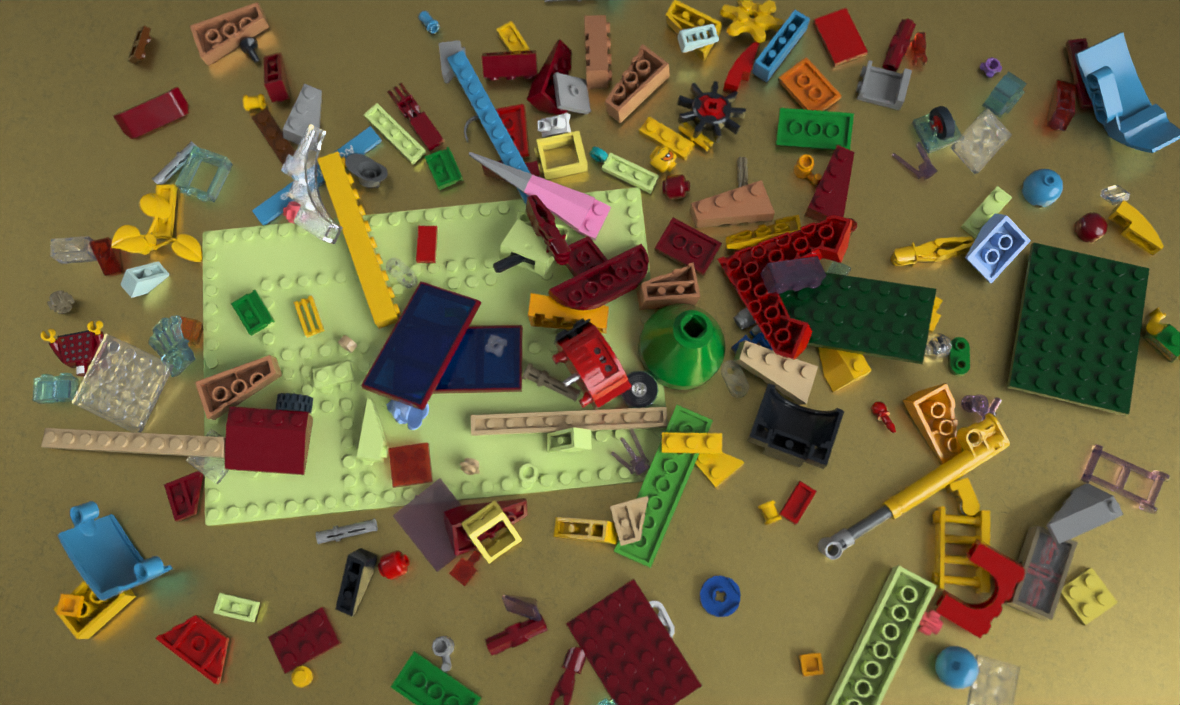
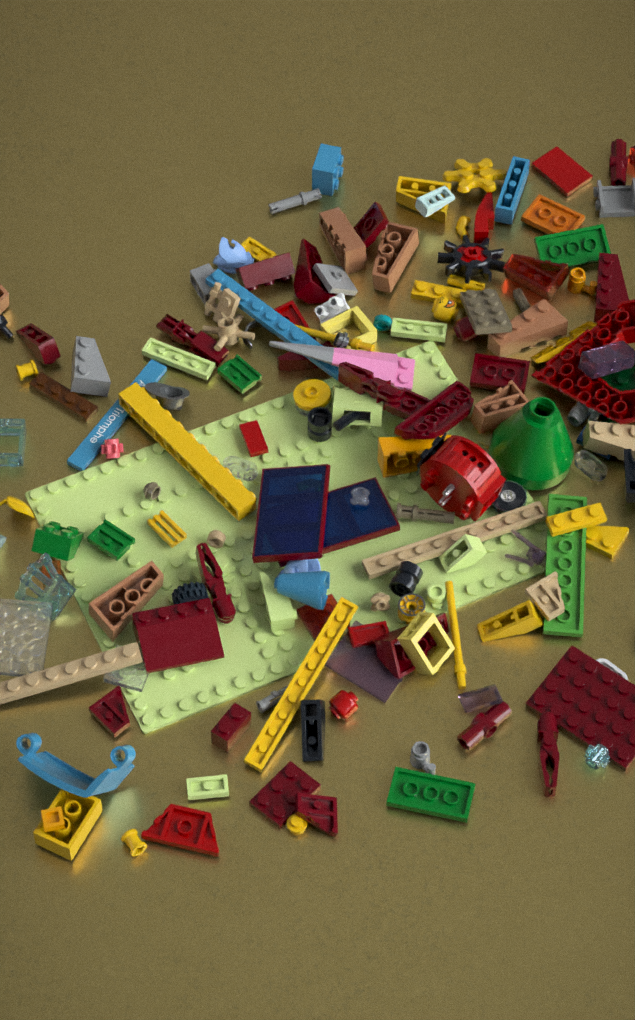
camera: 25 degrees left, 20 degrees down
clear arch [281,124,343,244] -> none
dark azure pin [418,11,439,33] -> none
clear red plate [449,550,483,586] -> none
none -> green slope [31,521,84,561]
none -> yellow bush [120,829,147,857]
none -> dark tan plate [143,482,161,500]
none -> dark red arm [195,543,236,624]
none -> tan bar [202,314,255,351]
none -> tan plate [204,282,241,323]
none -> dark red brick [211,703,252,753]
none -> light blue helmet [212,237,254,274]
none -> yellow plate [243,597,359,772]
none -> dark azure cone [274,571,330,610]
none -> yellow piece [293,379,332,417]
none -> yellow bar [294,324,375,352]
none -> dark red wing [295,792,338,837]
none -> black wheel [308,407,332,442]
none -> dark grey plate [334,332,349,348]
none -> red tile [347,621,389,648]
none -> dark red plate [354,202,389,248]
none -> black wheel [389,561,423,597]
none -> yellow wheel [398,593,426,624]
none -> yellow bar [445,581,466,690]
none -> yellow arm [455,215,471,240]
none -> dark tan plate [460,289,512,335]
none -> clear red wedge [503,254,570,301]

